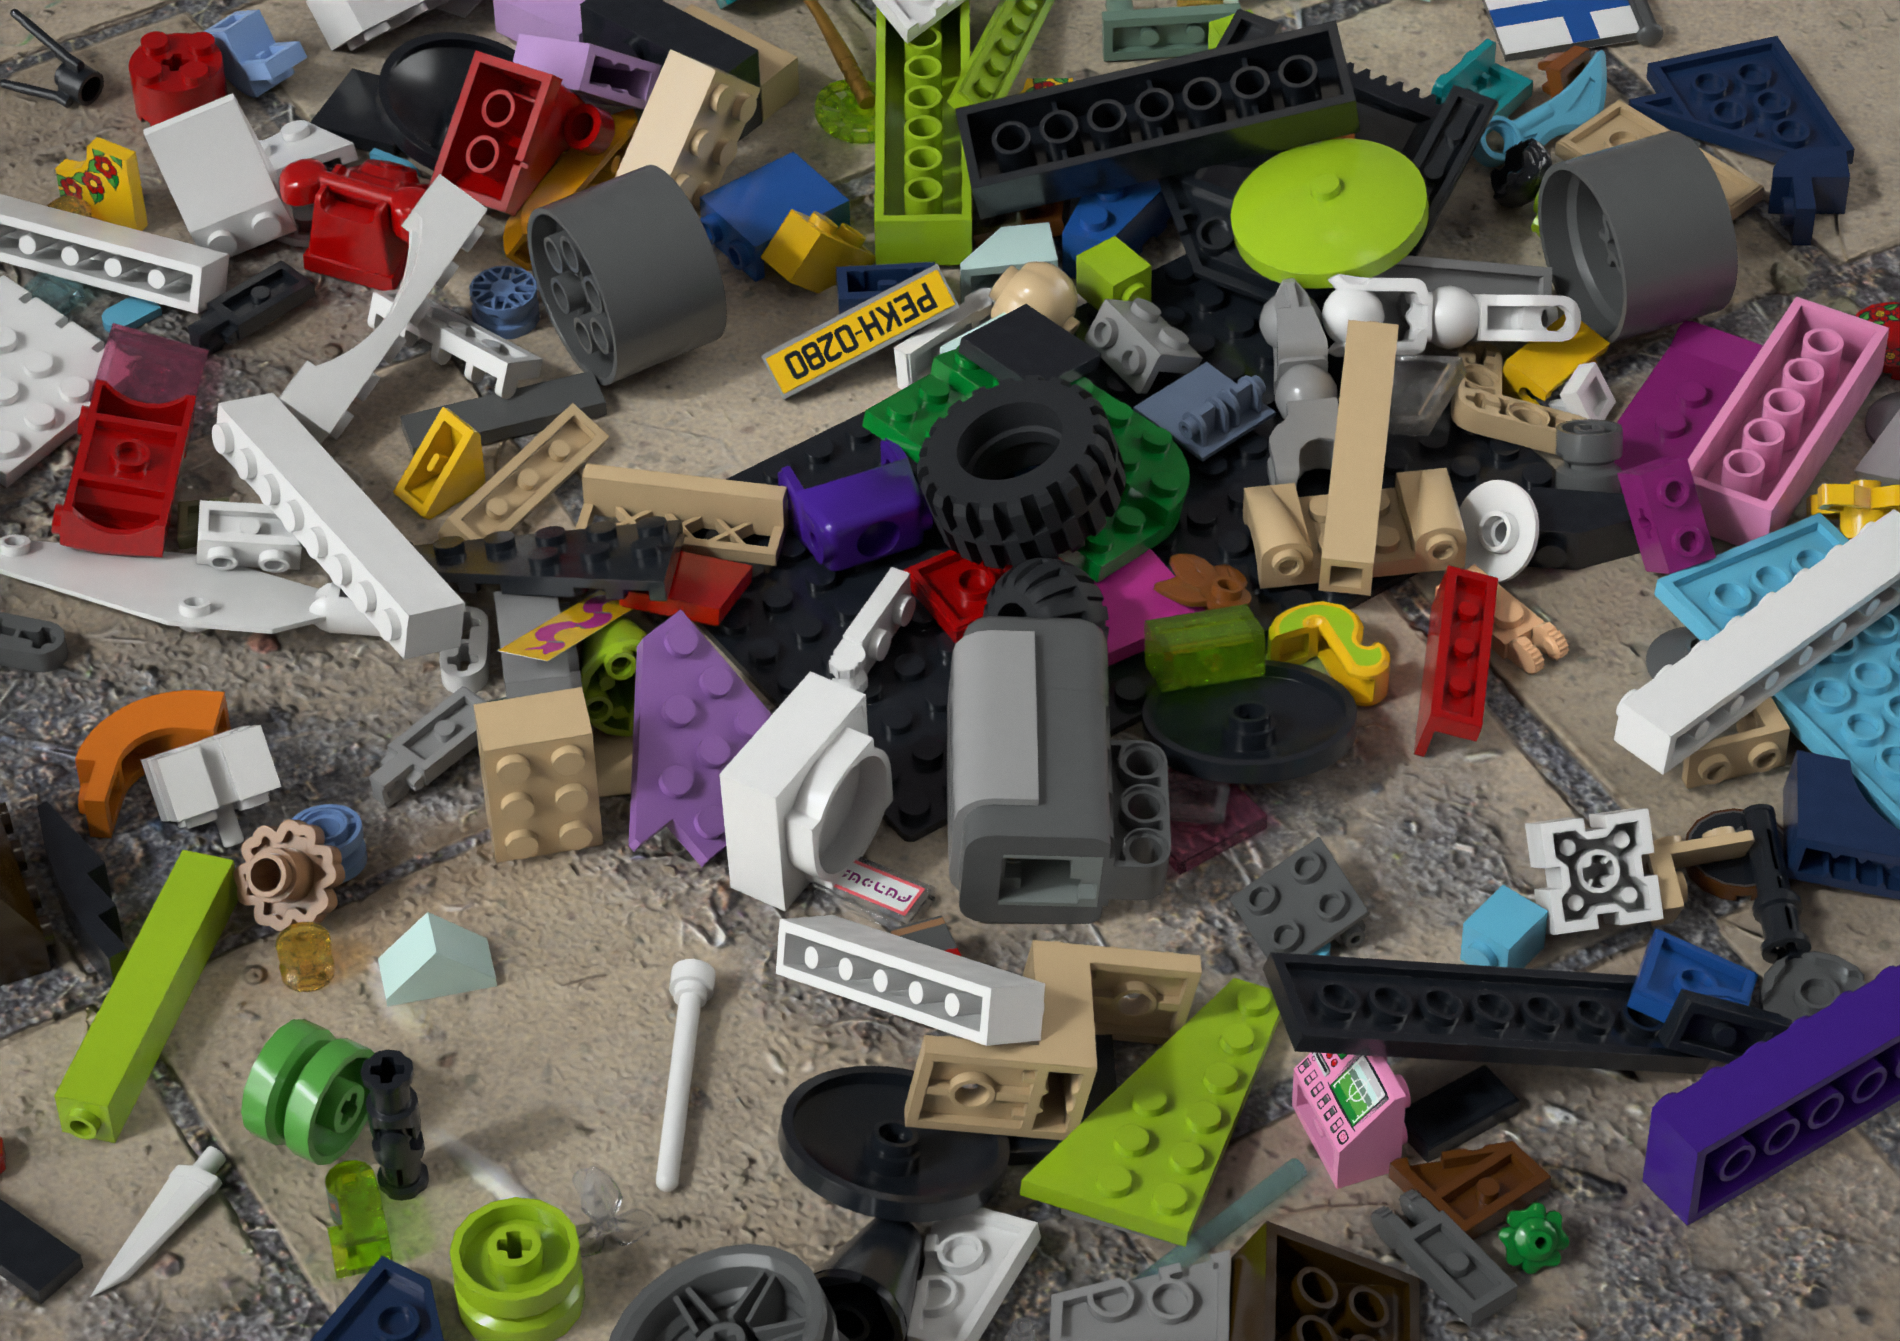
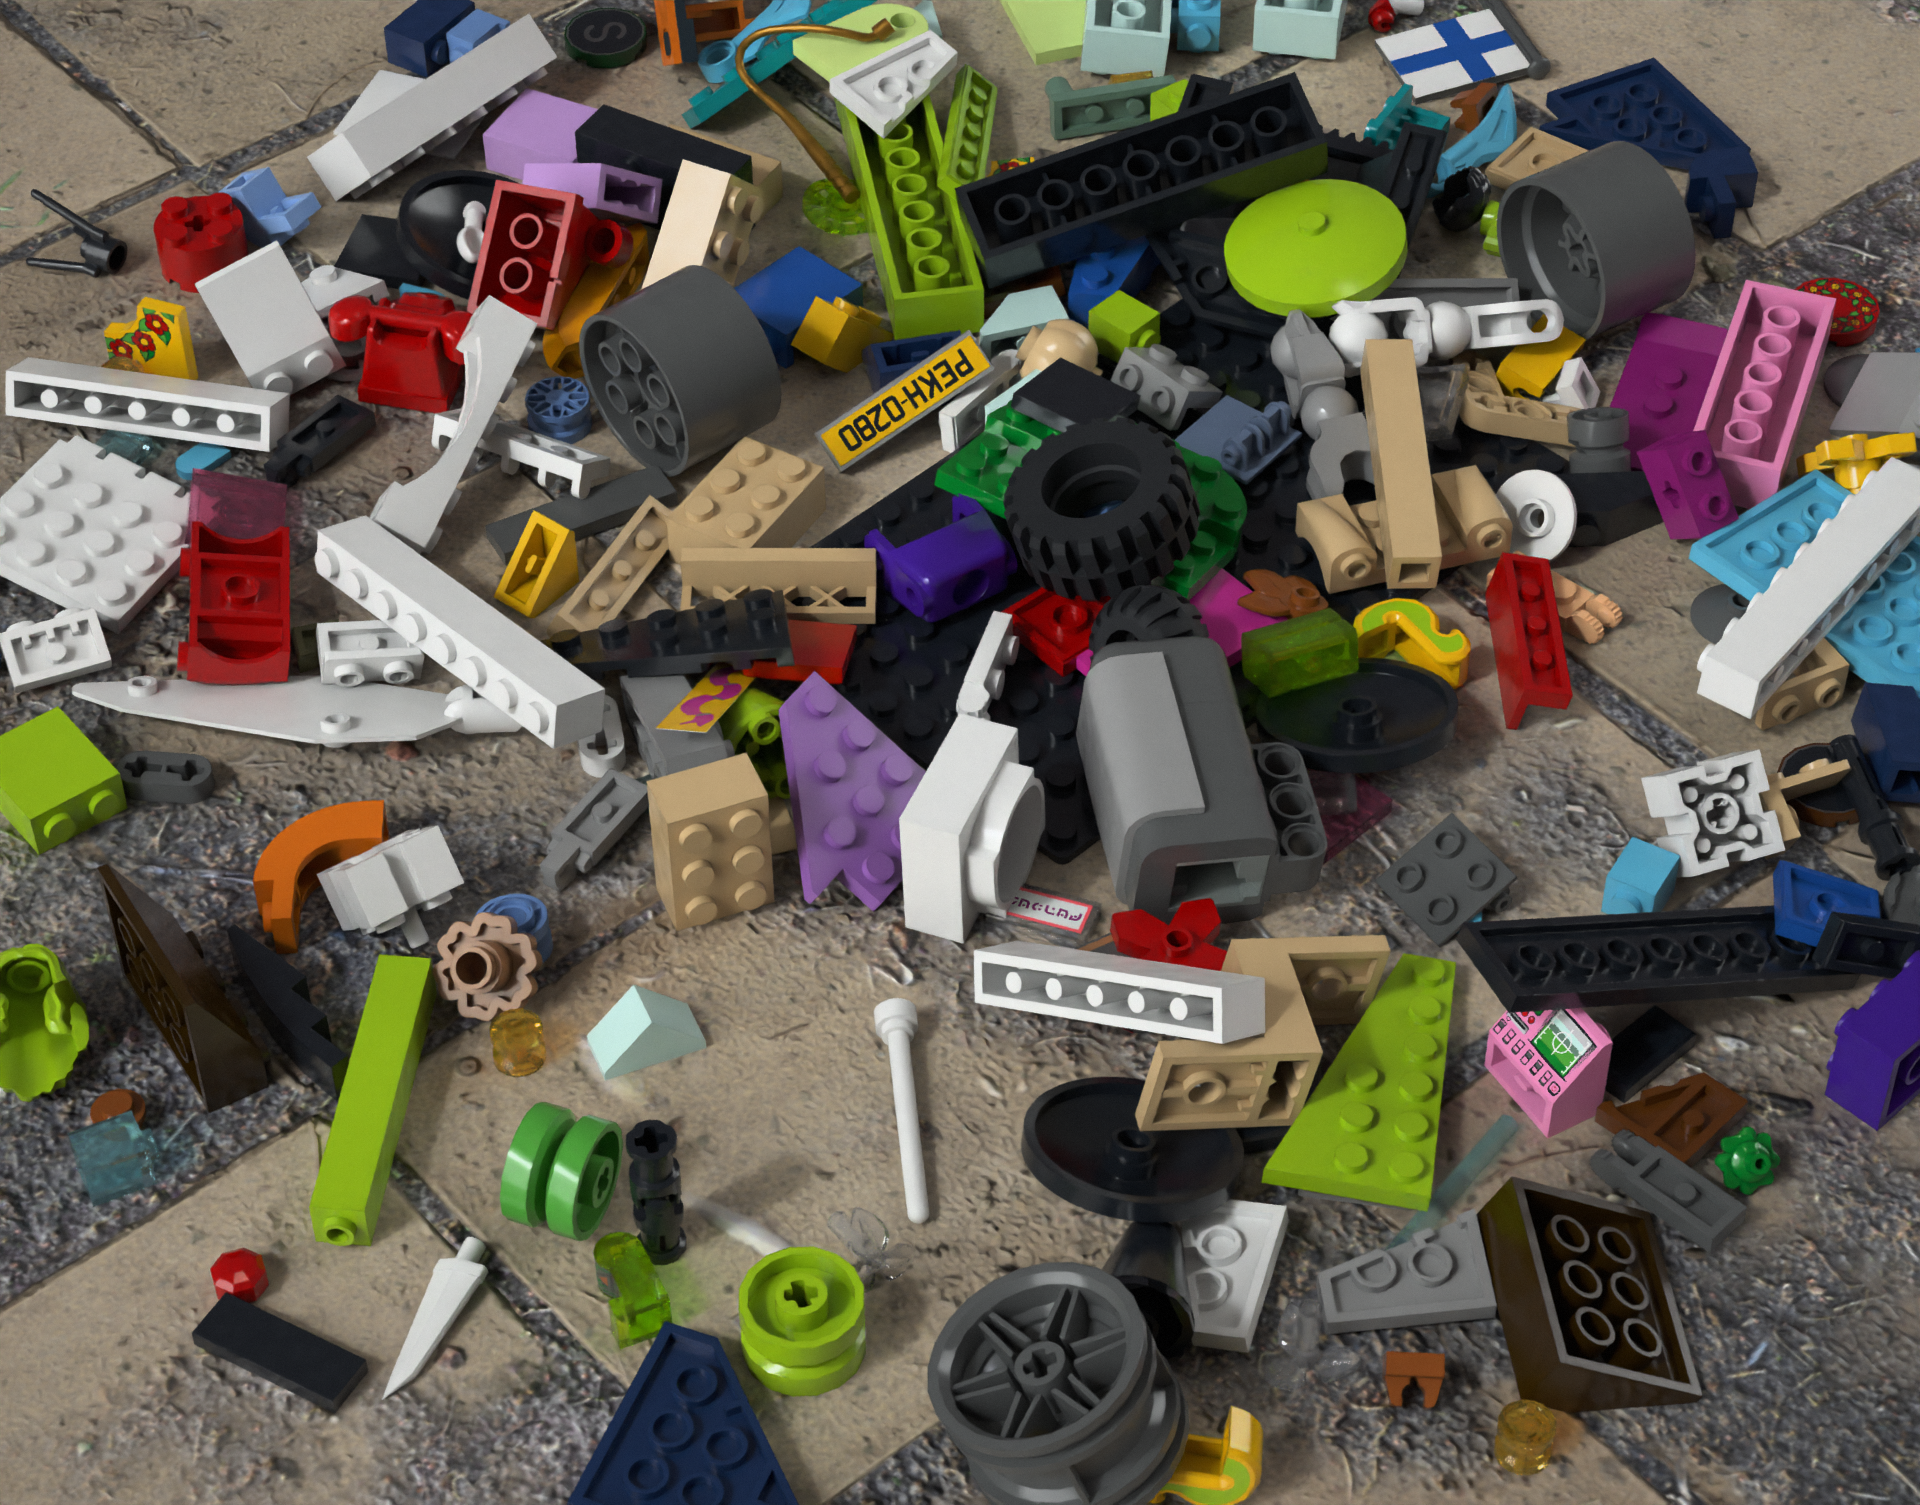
camera: 10 degrees left, 0 degrees up
none -> white piece [456,201,486,264]
none -> tan brick [666,436,826,565]
none -> red plant [1110,898,1227,971]

